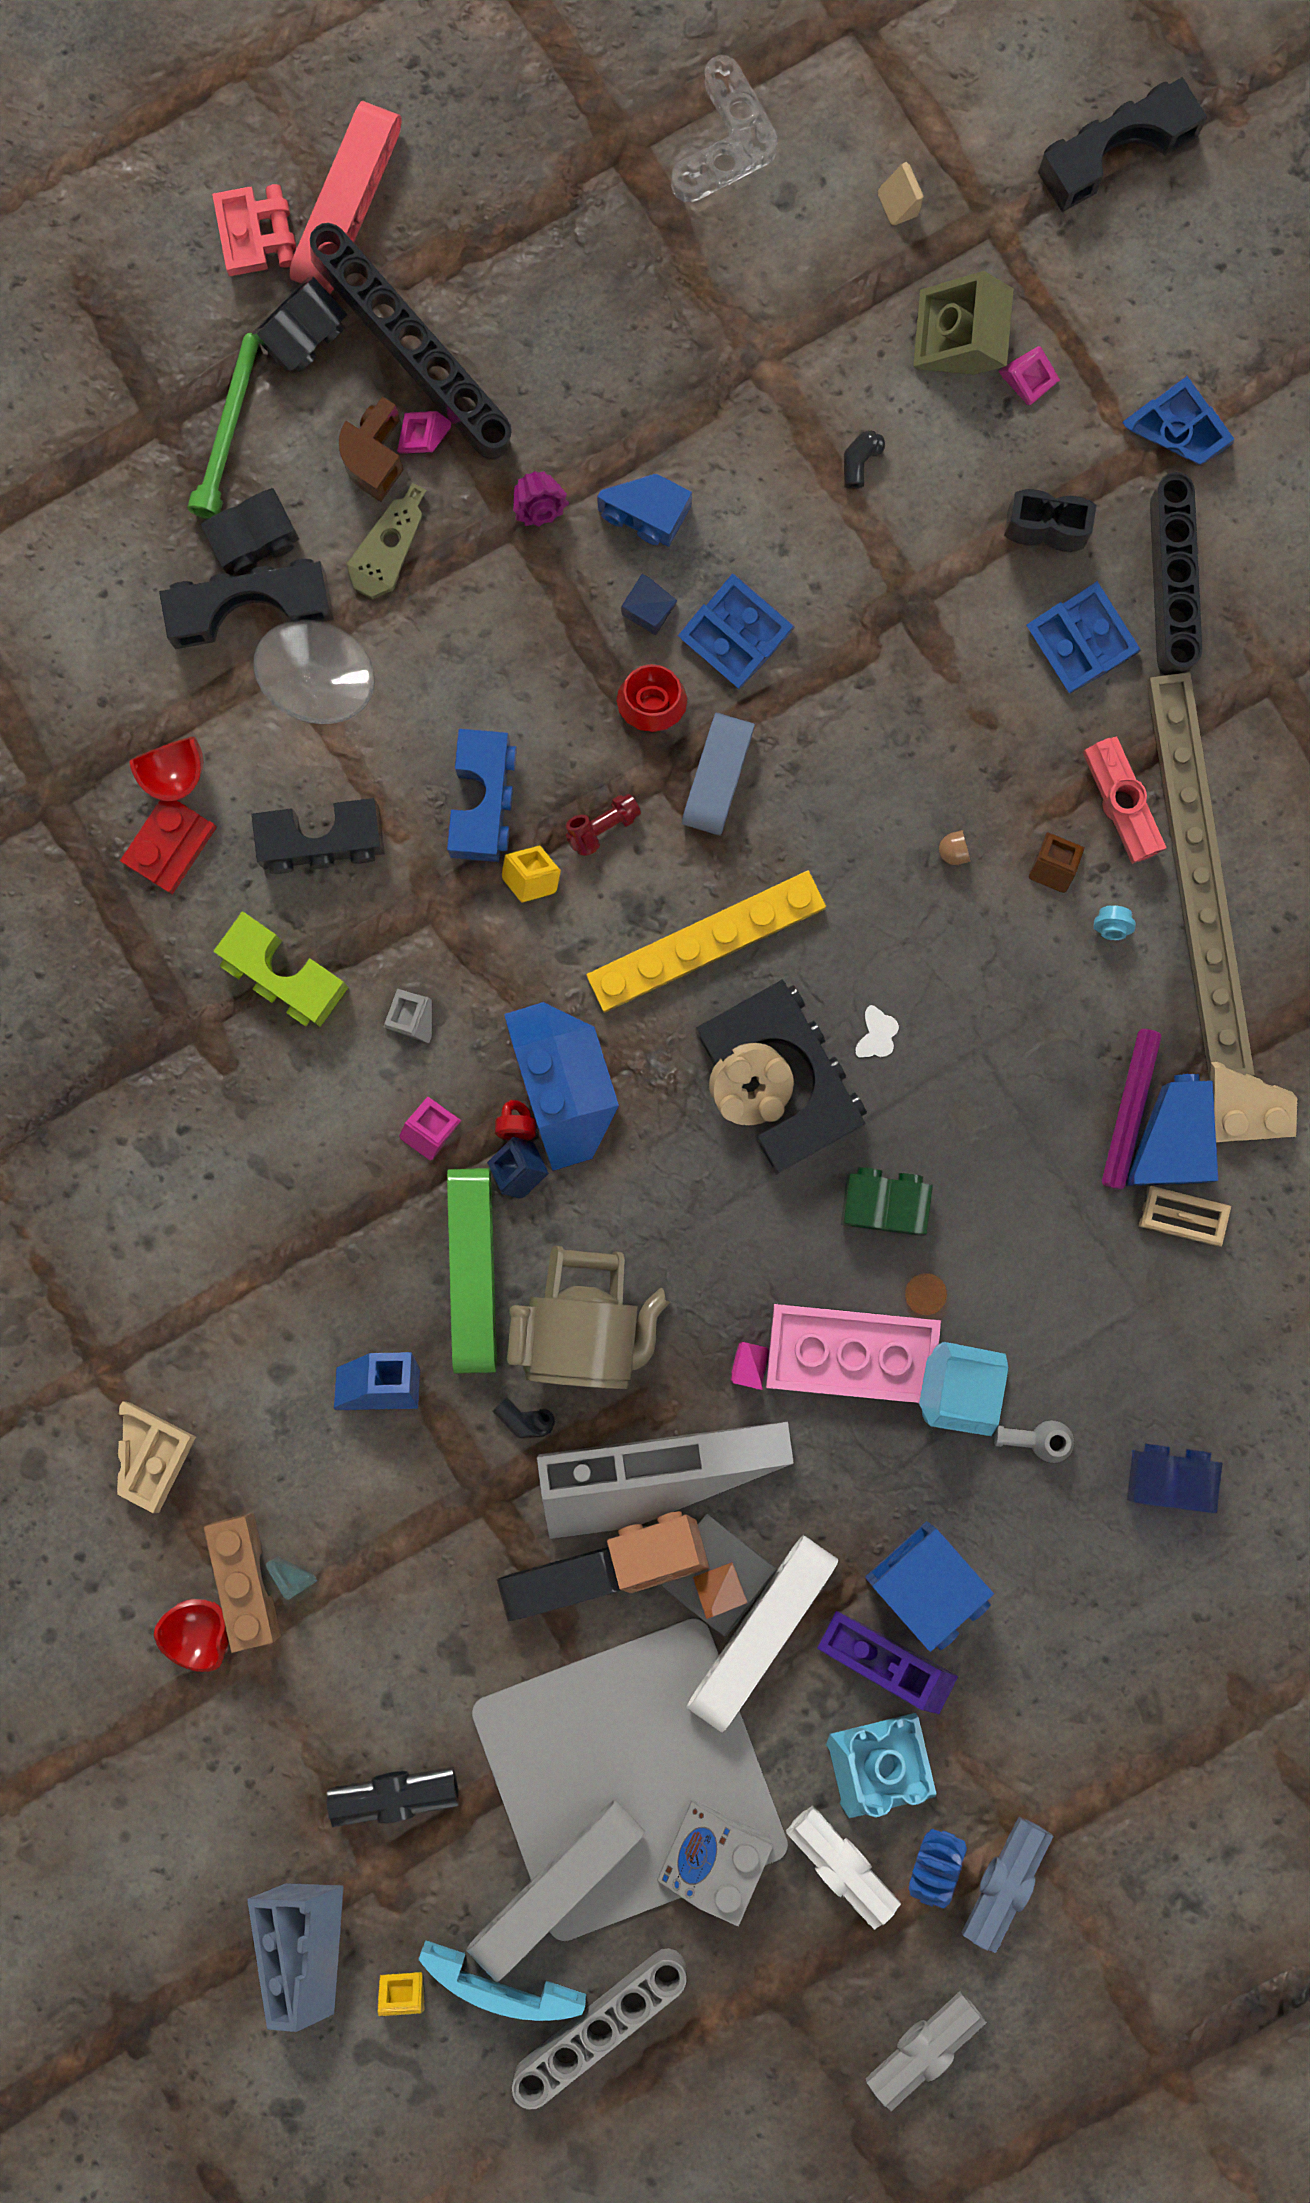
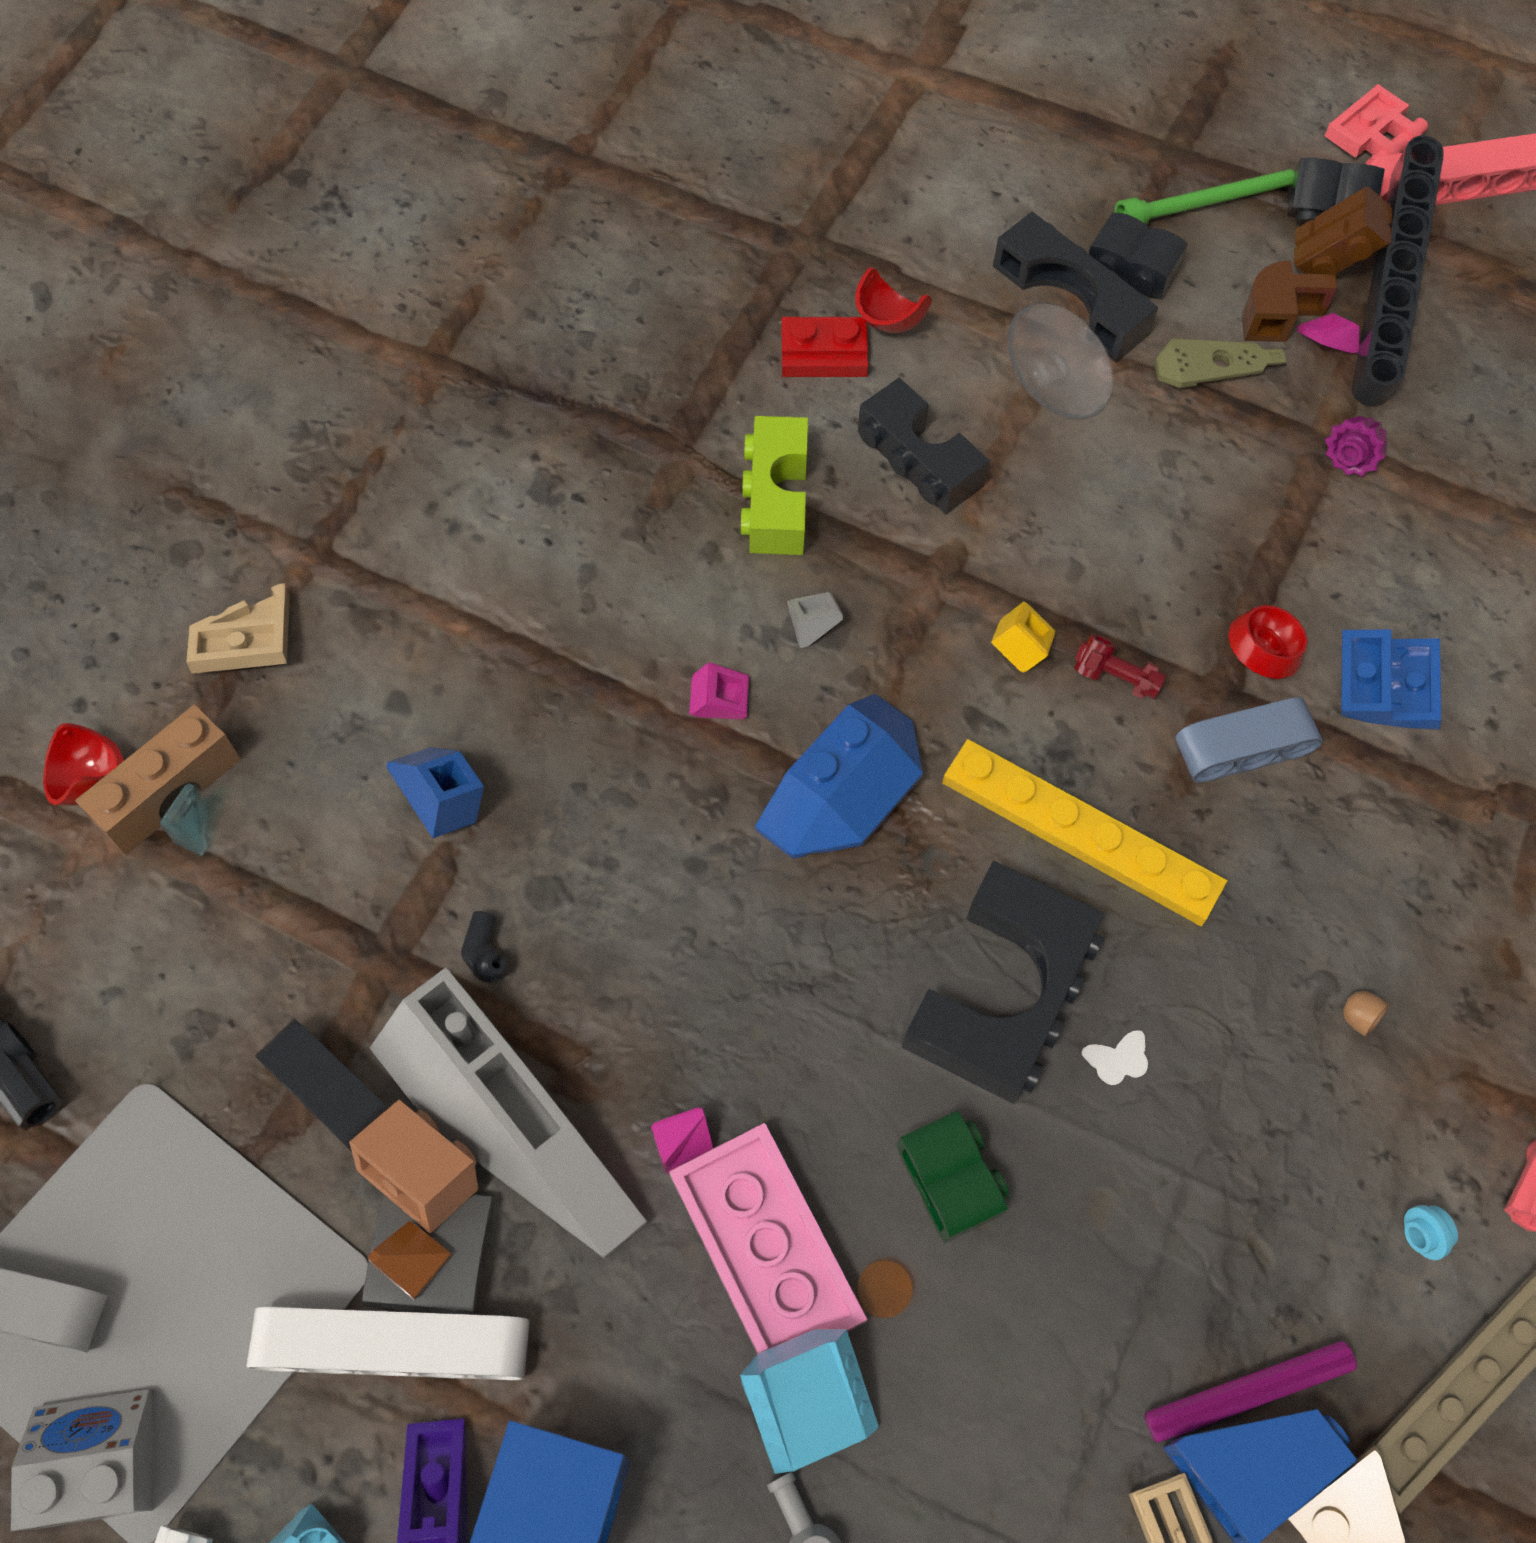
camera: 55 degrees right, 20 degrees down
blue arch [447,729,517,862] -> none
bright green beam [447,1168,497,1374] -> none
dark blue slope [487,1137,549,1198] -> none
red tile [495,1100,537,1140] -> none
dark tan piece [507,1245,671,1389] -> none
blue slope [597,474,692,547] -> none
dark blue slope [621,574,677,635] -> none
tan plate [709,1043,794,1125] -> none
reddish brown slope [1029,832,1085,893] -> none
none -> reddish brown brick [1294,187,1392,275]

